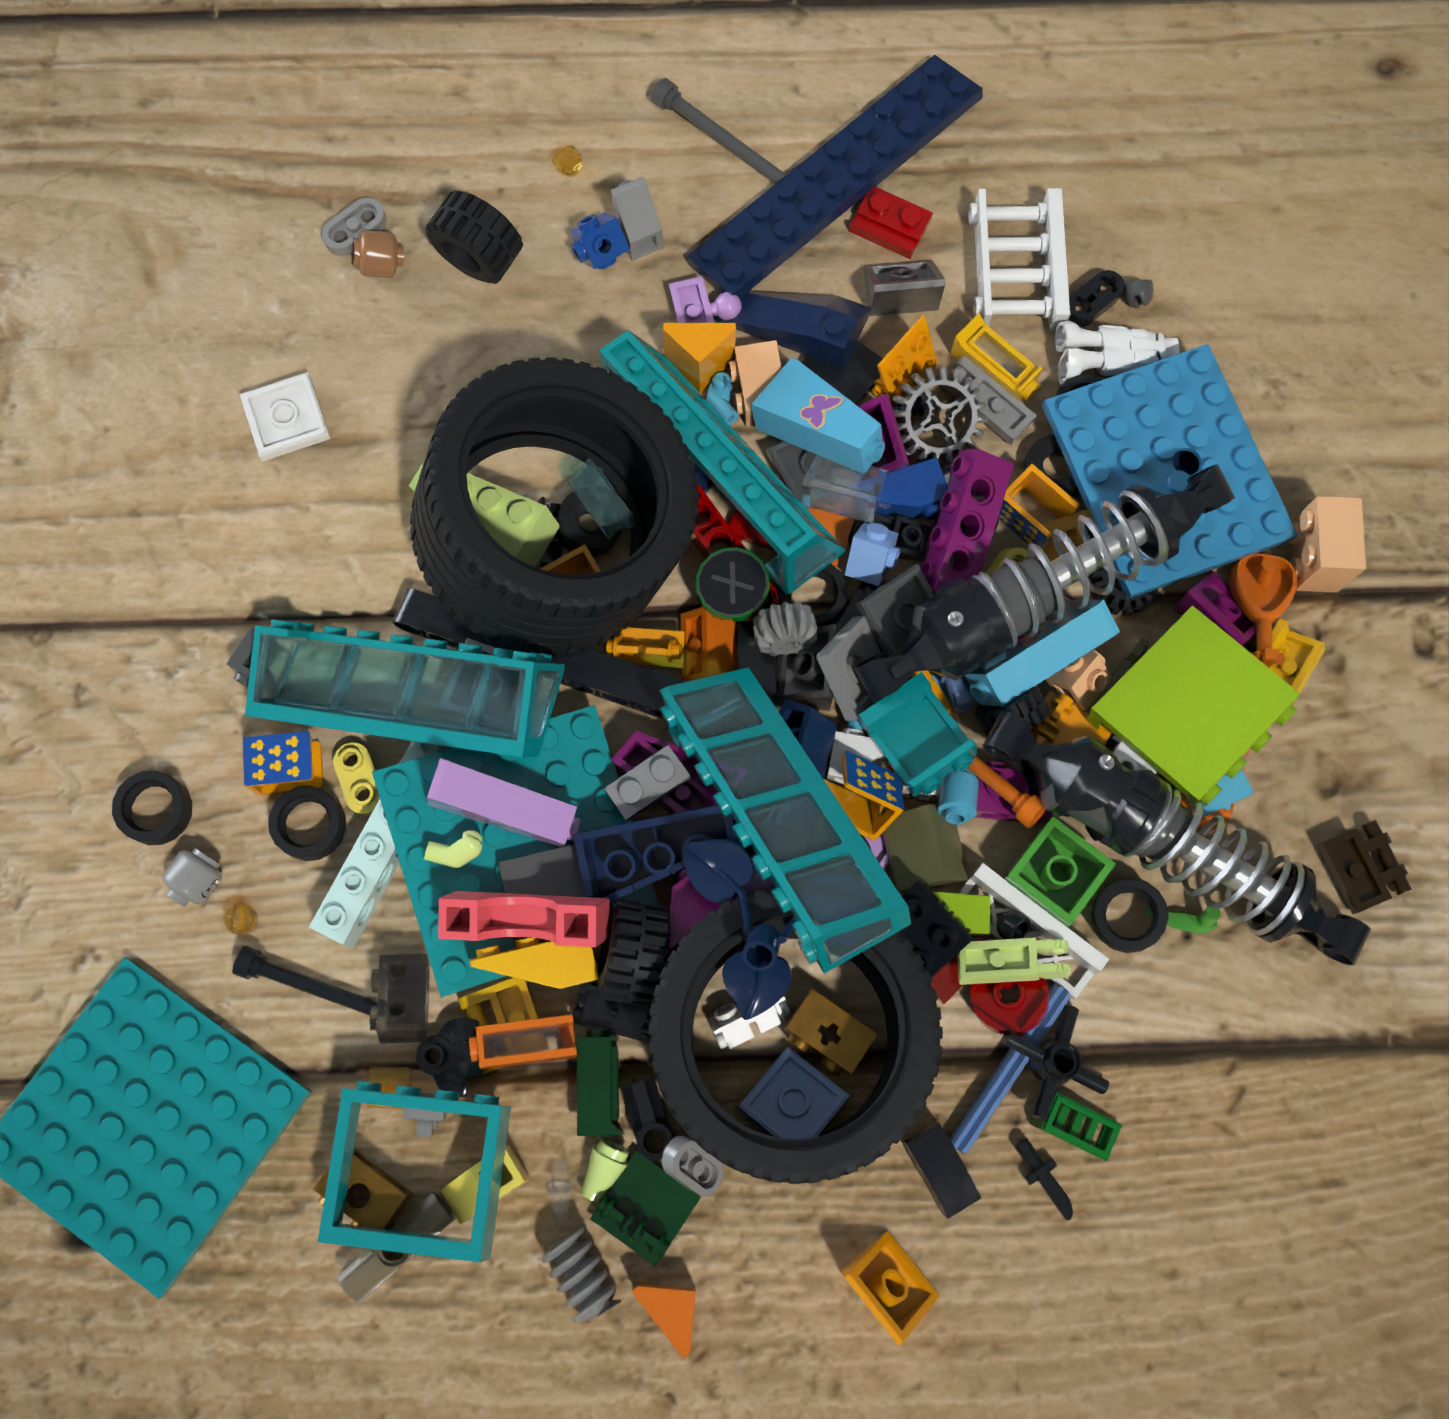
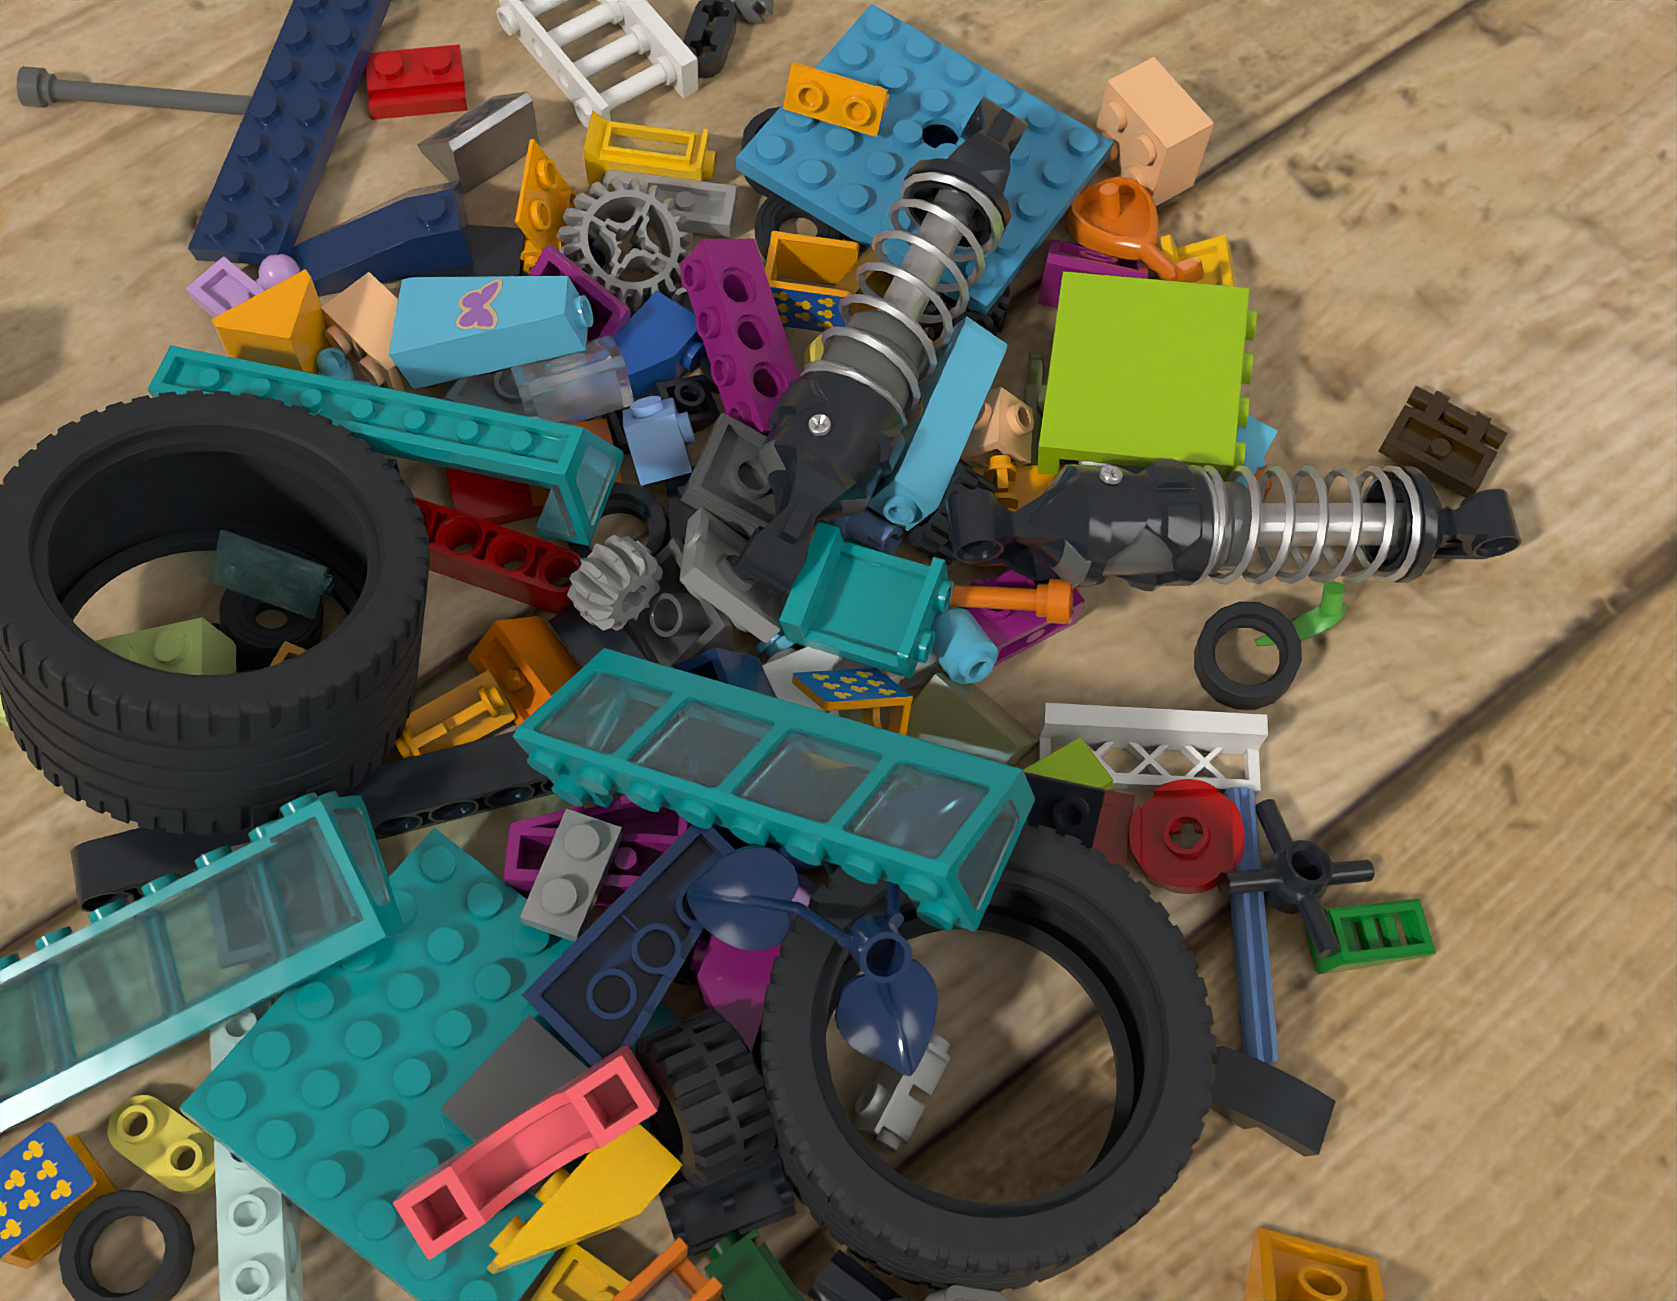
camera: 40 degrees left, 10 degrees down
yellowish green arm [424,830,483,868] -> none
lavender slope [427,758,581,847] -> none
blue brick [570,212,630,269] -> none
light grey slope [611,177,663,261] -> none
black tile [696,547,770,622] -> none
light blue tile [738,1047,850,1139] -> none
pearl gold brick [784,989,877,1076] -> none
yellowish green hinge [957,937,1071,985] -> none
black hinge [996,911,1030,939] -> none
bright green brick [1003,816,1116,927] -> none
black piece [1014,1138,1073,1220] -> none
white piece [1055,321,1180,386] -> none
none -> light orange hinge [783,61,890,137]

